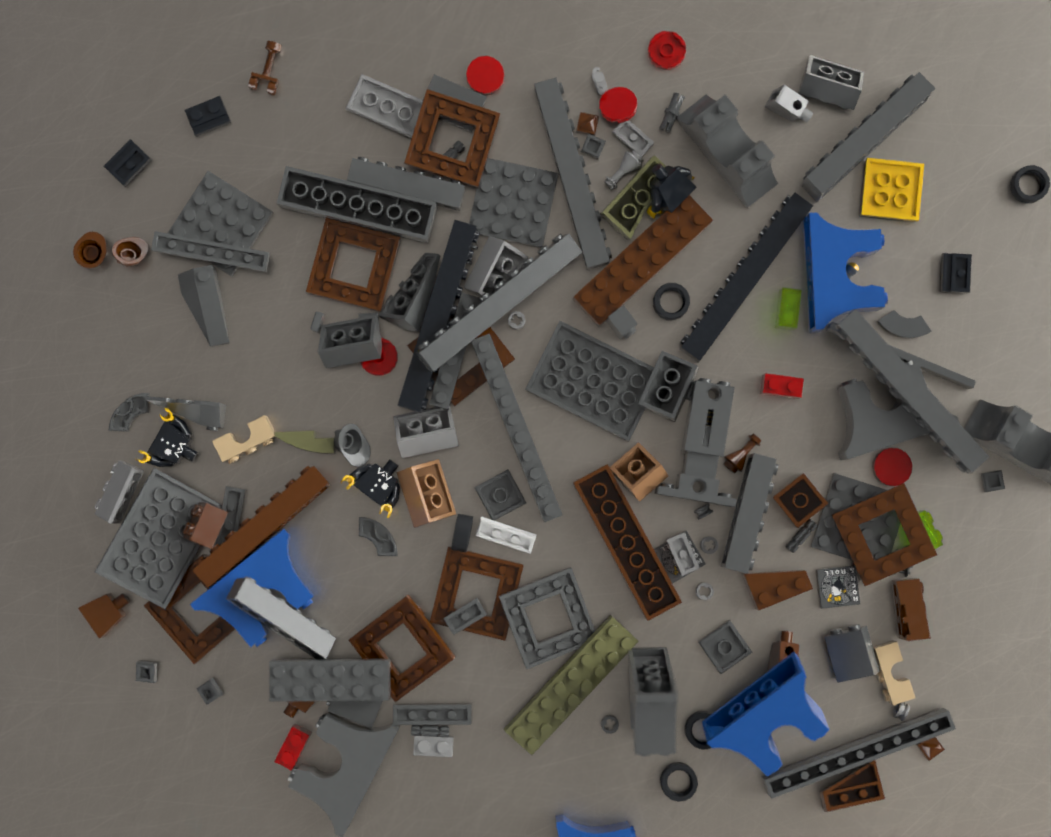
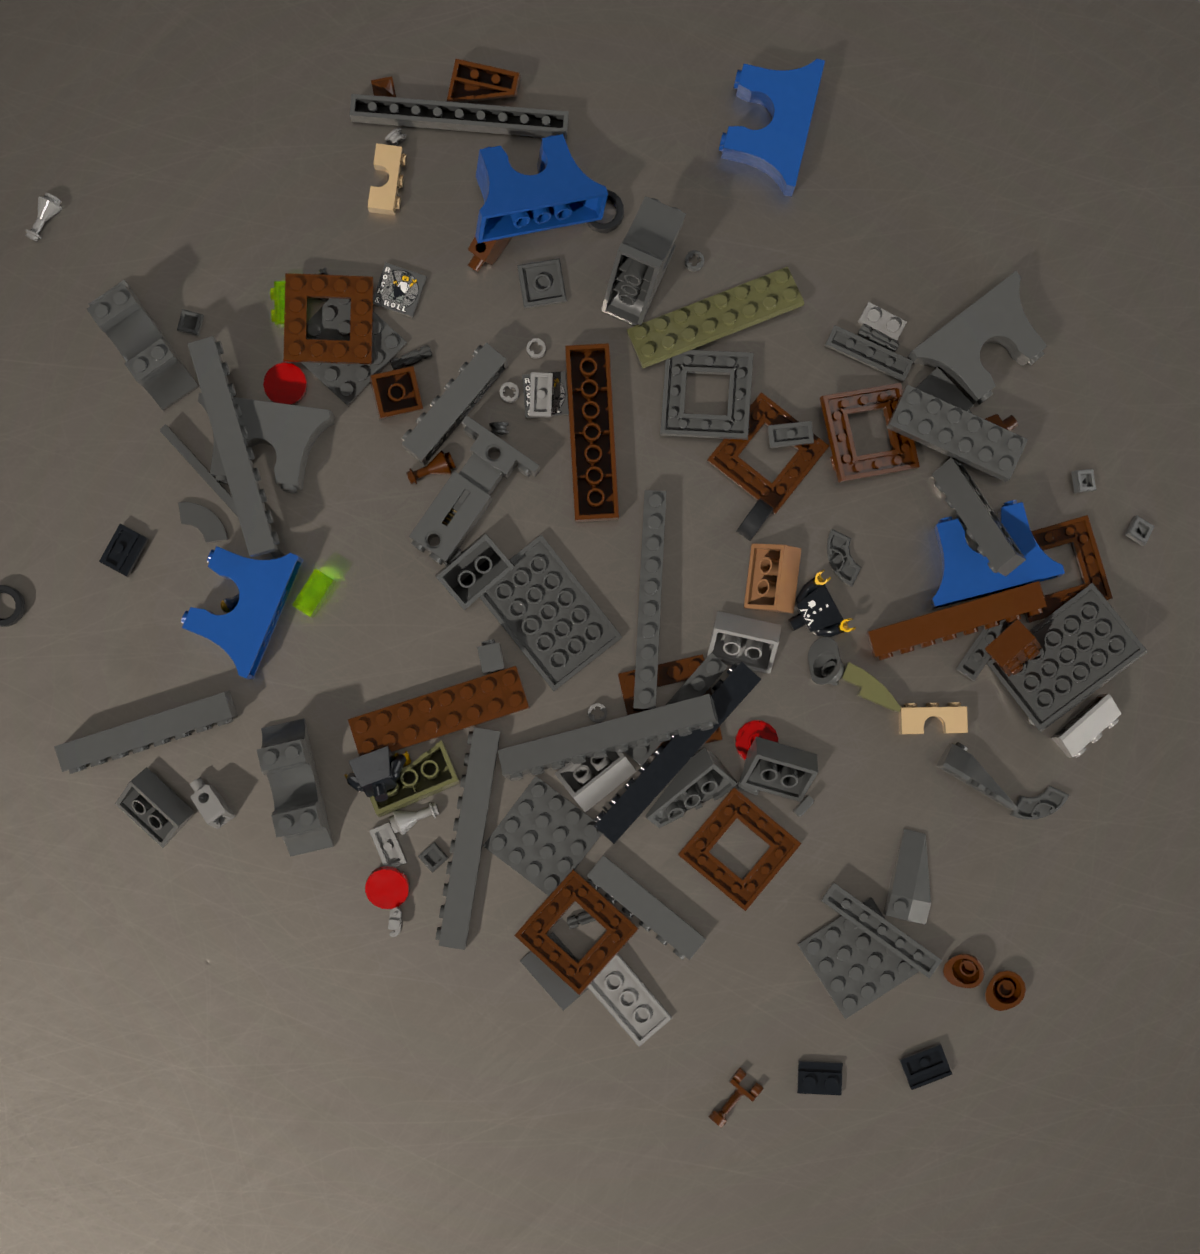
camera: 160 degrees left, 0 degrees up
reddish brown torso [78,593,130,639] -> none
torso [135,408,198,467] -> none
red brick [274,724,312,771] -> none
dark grey brick [276,166,438,243] -> none
red tile [466,56,504,95] -> none
dark grey tile [474,469,526,521] -> none
white tile [475,517,537,554] -> none
reddish brown tile [576,112,599,136] -> none
medium nougat brick [610,442,668,502] -> none
red tile [648,31,686,70] -> none
black tyre [653,283,690,320] -> none
dark grey pin [659,92,685,133] -> none
black tyre [660,762,698,802] -> none
black brick [680,192,814,363] -> none
reddish brown wedge [741,570,813,611] -> none
red brick [760,373,804,399] -> none
dark grey brick [825,624,879,683] -> none
yellow plate [860,158,924,222] -> none
reddish brown wedge [892,578,931,641] -> none

